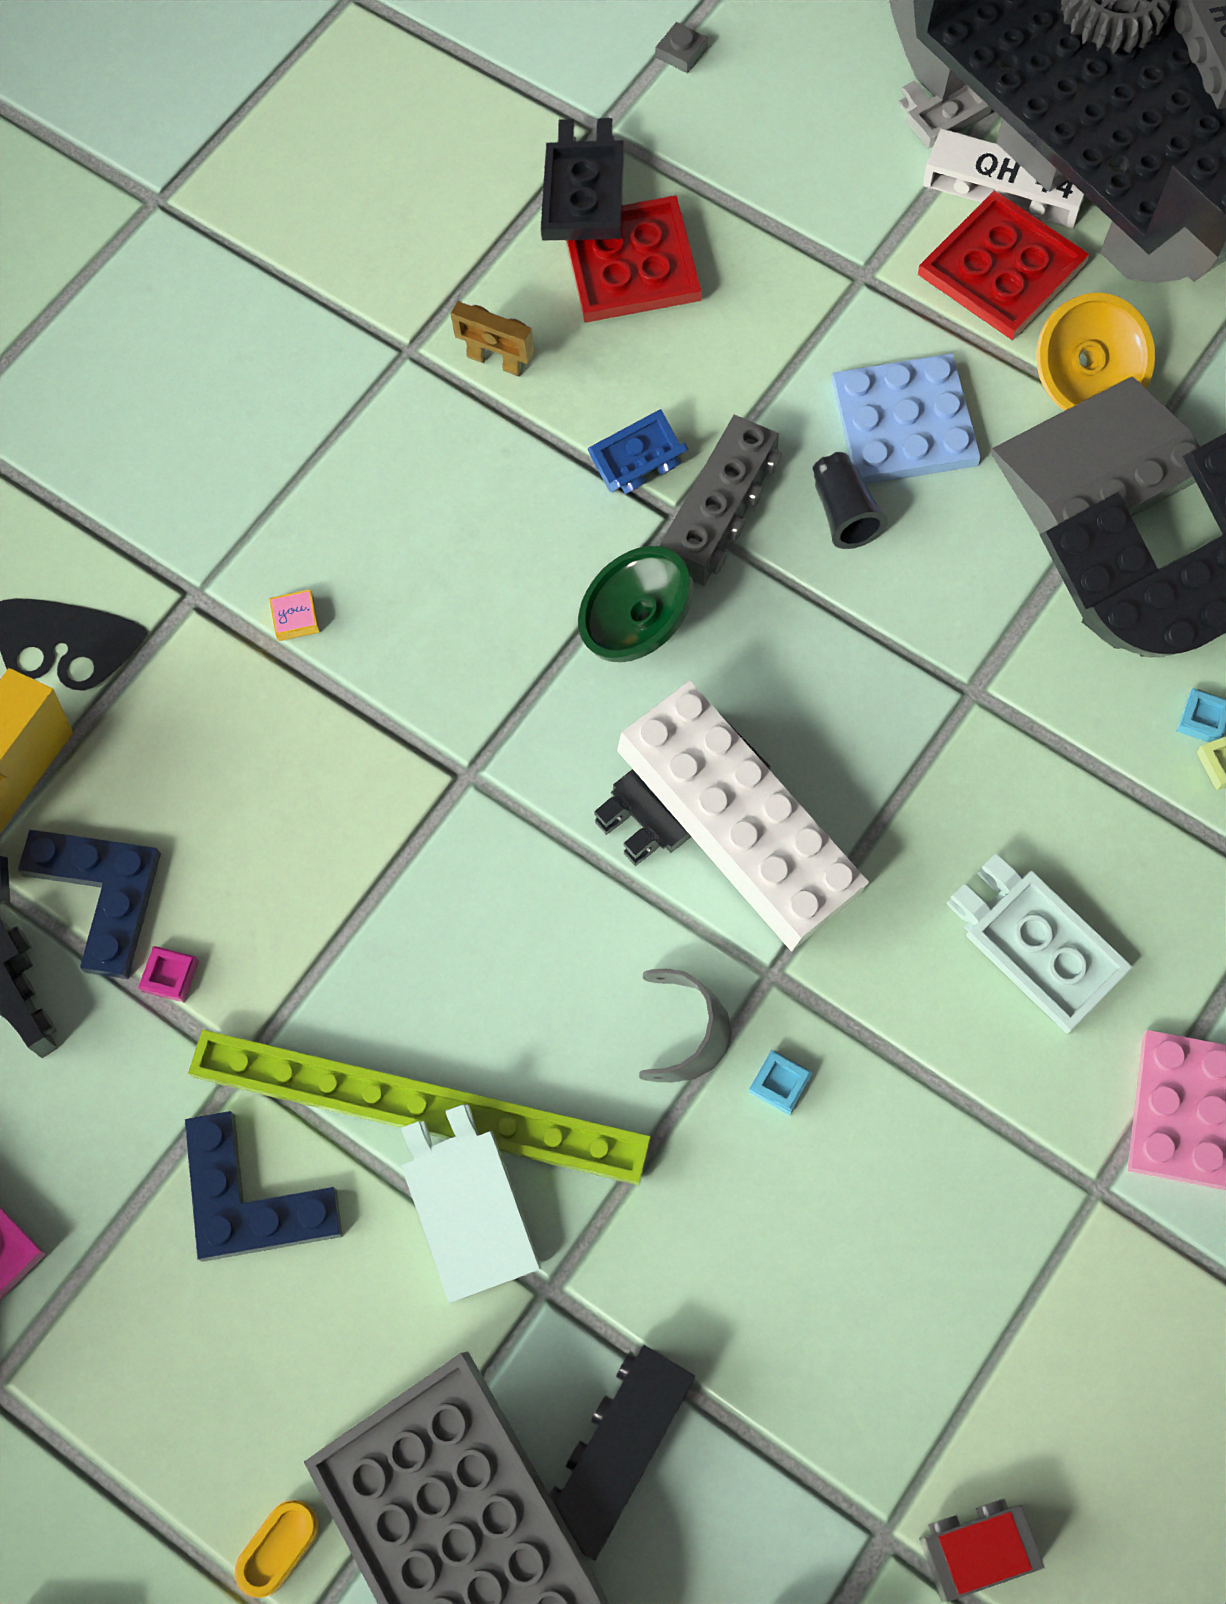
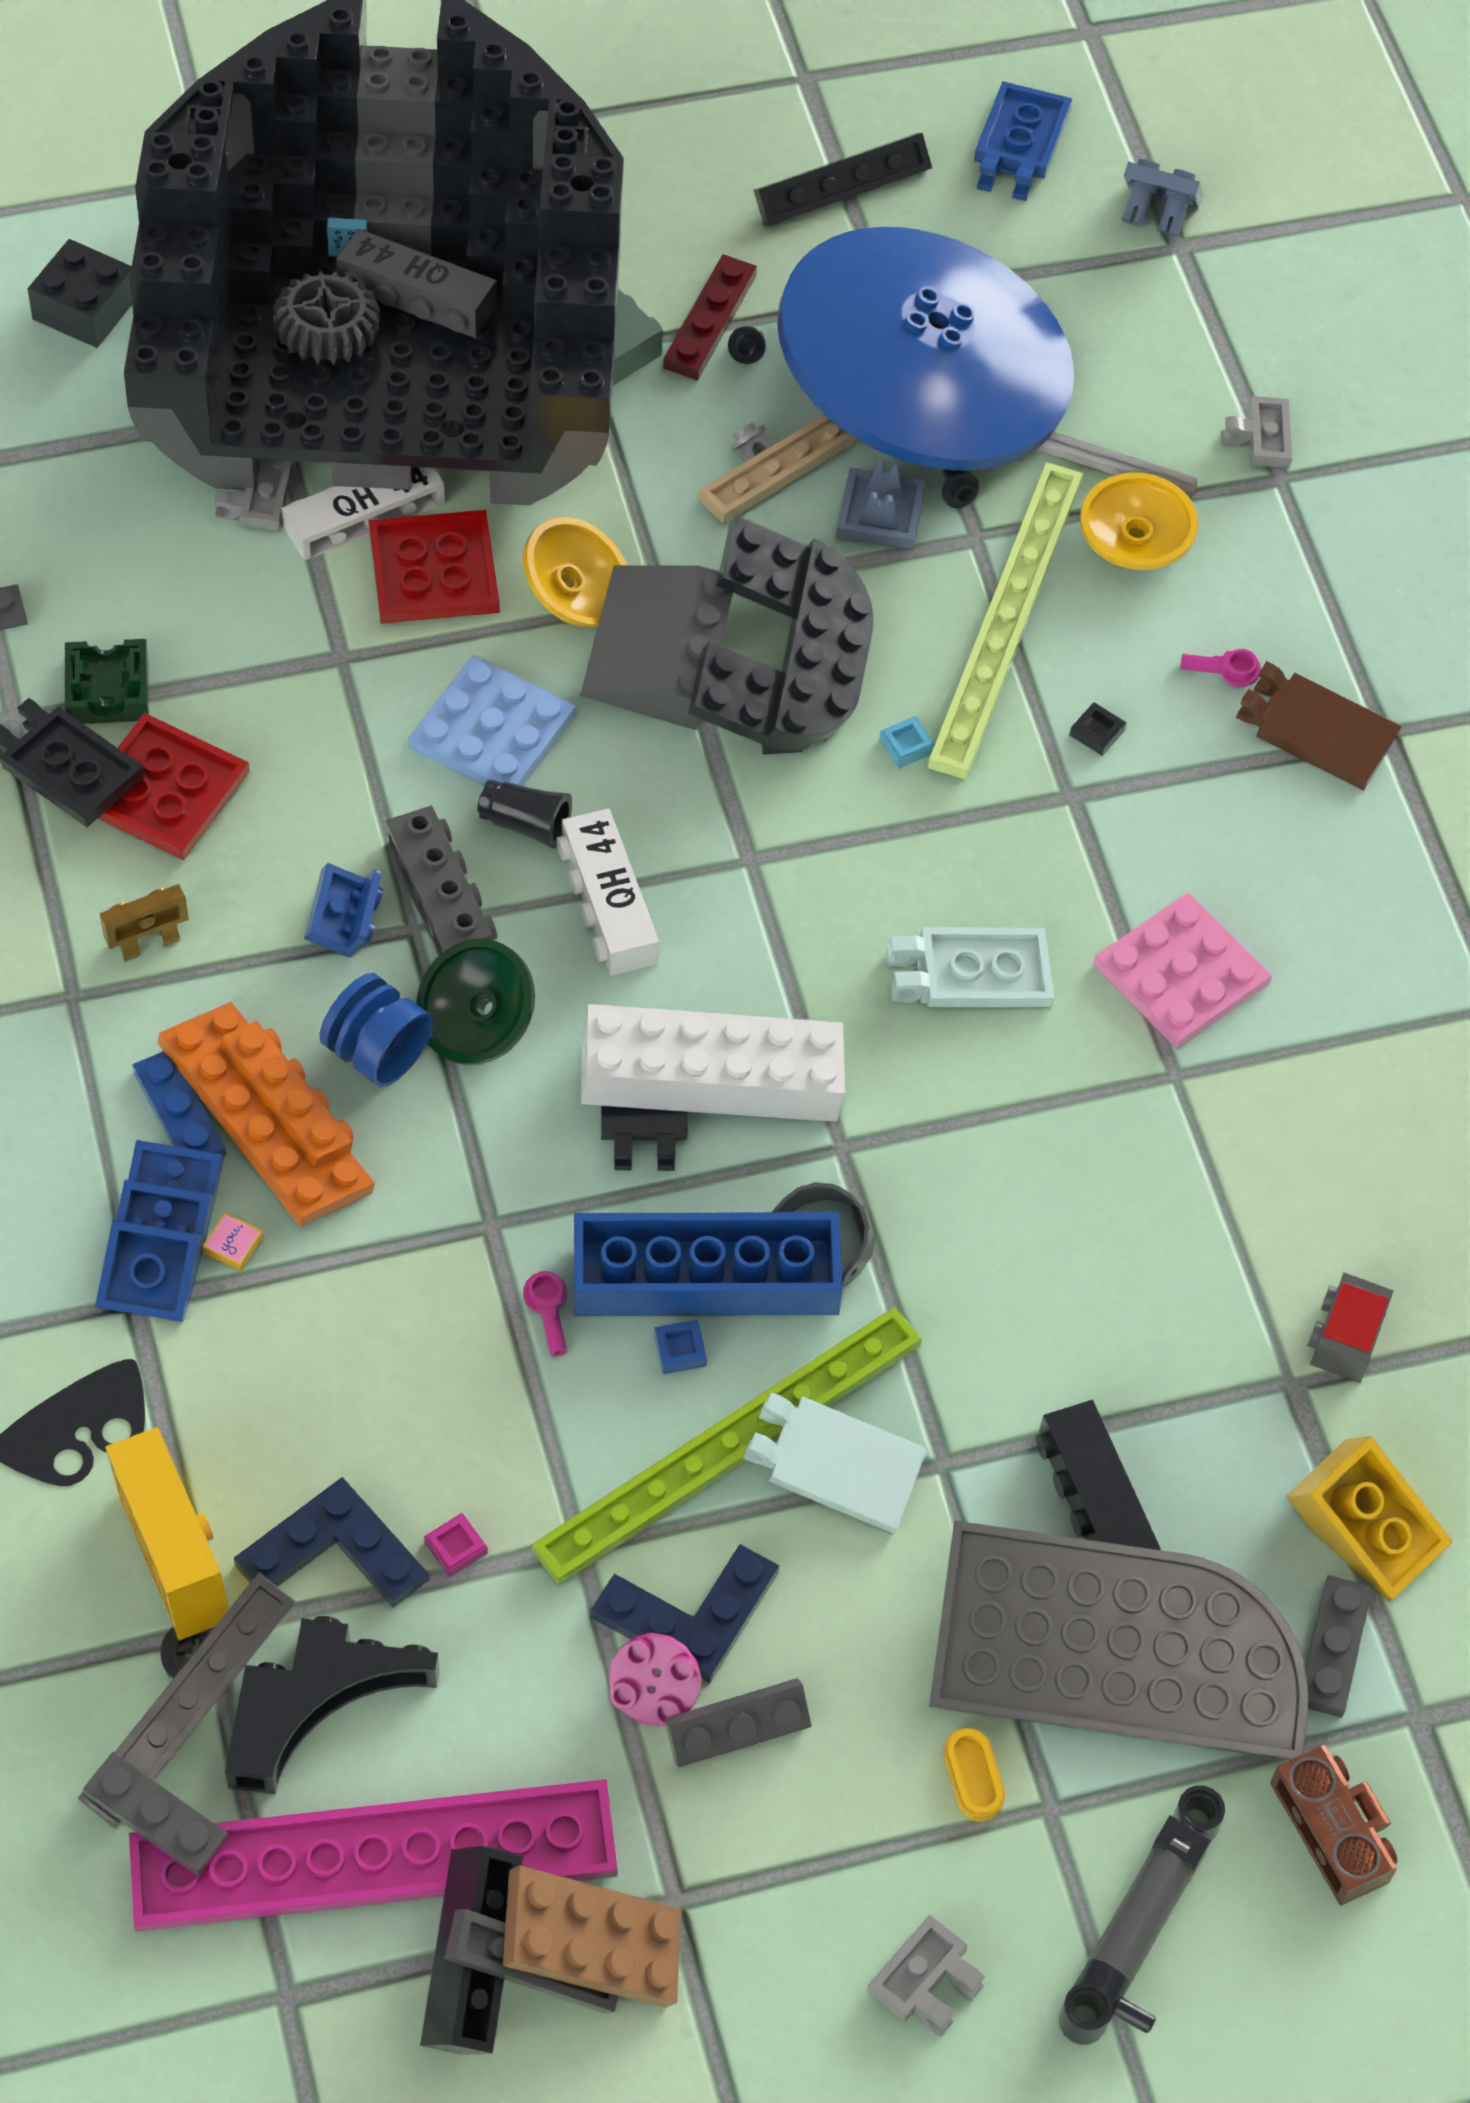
camera: 60 degrees left, 10 degrees down
medium azure tile [749,1049,813,1116] -> none
none -> dark green brick [65,639,149,724]
none -> blue slope [95,1140,224,1323]
none -> blue plate [132,1051,227,1157]
none -> orange plate [157,1002,375,1227]
none -> blue wheel [319,973,434,1088]
none -> dark pink plate [523,1271,568,1357]
none -> white brick [556,808,659,976]
none -> blue brick [574,1212,843,1316]
none -> dark pink plate [609,1633,701,1727]
none -> blue plate [654,1320,707,1374]
none -> dark grey plate [664,1678,812,1768]

